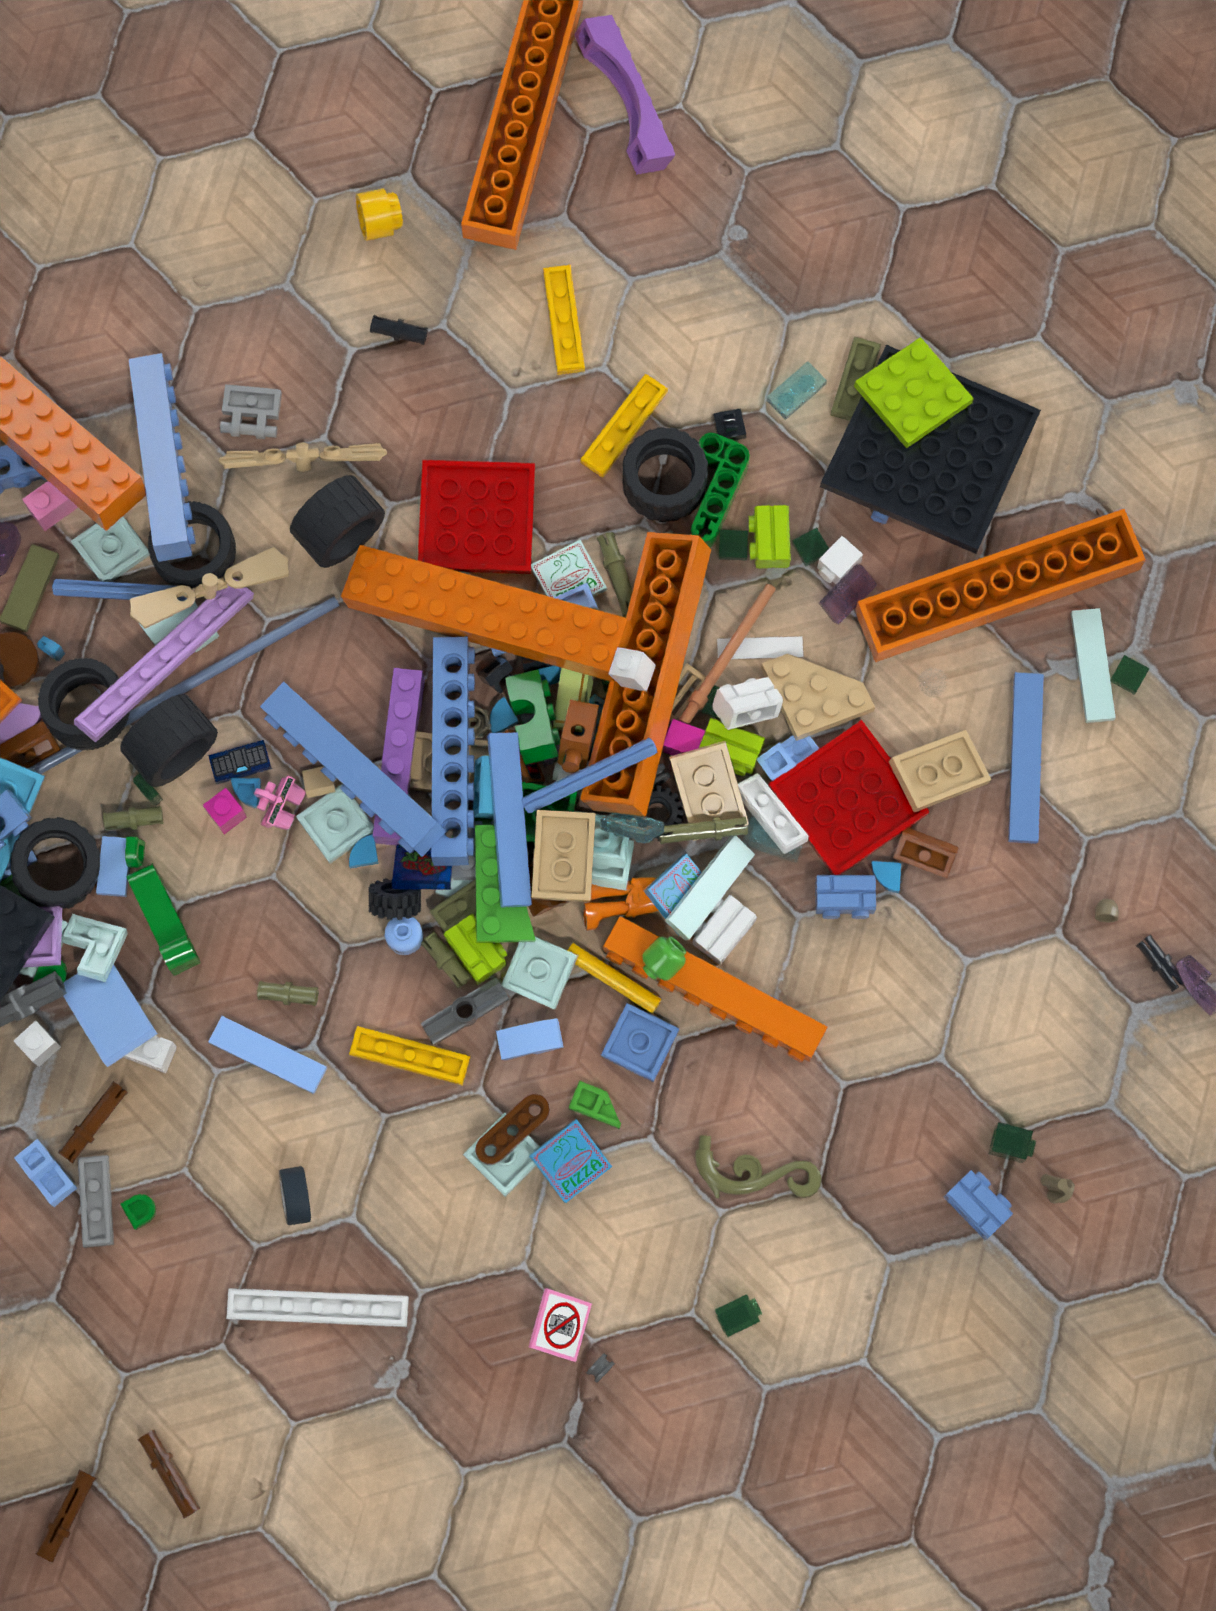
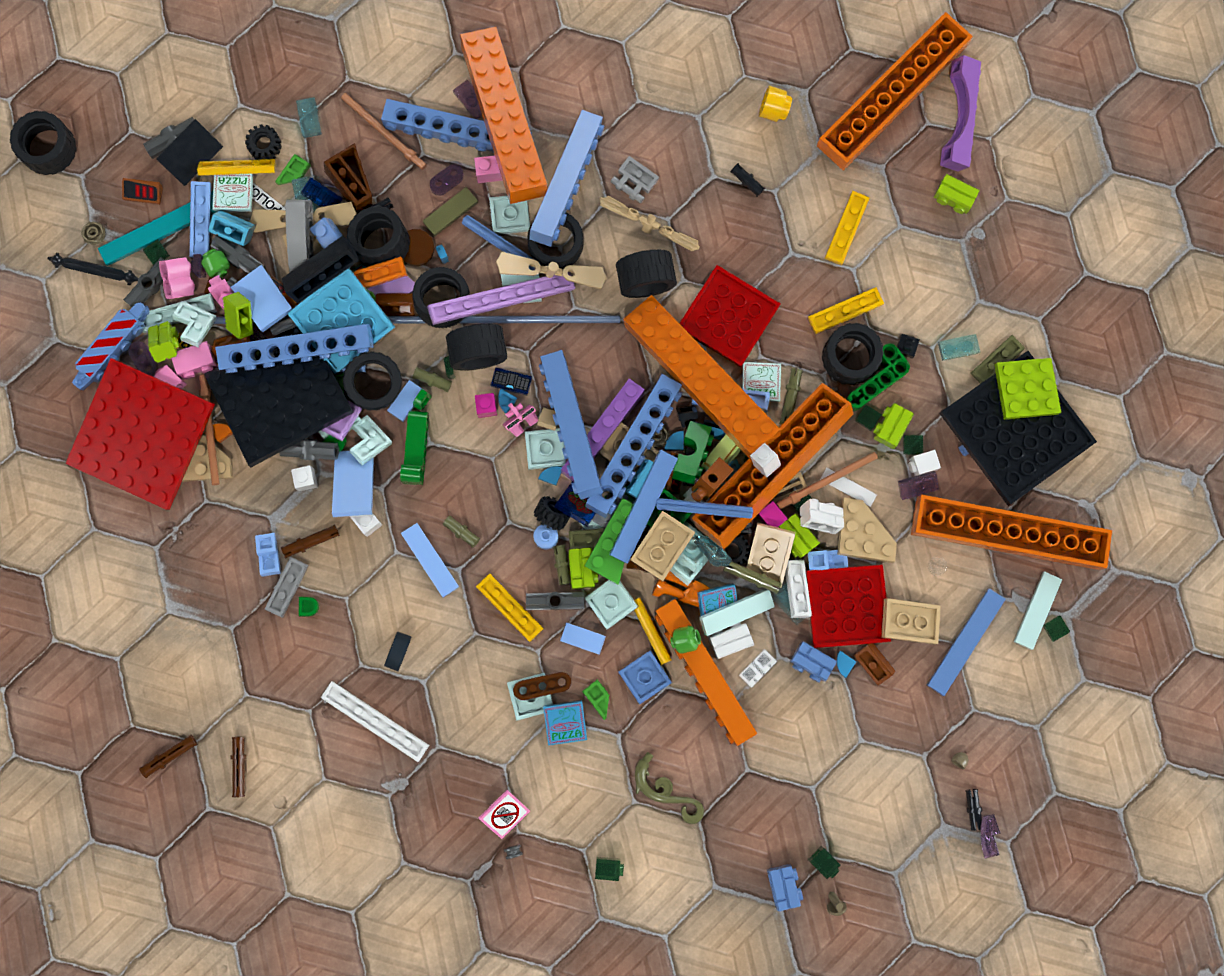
camera: 25 degrees right, 5 degrees up
none -> white sticker [739,649,777,688]
none -> lime brick [933,174,980,214]

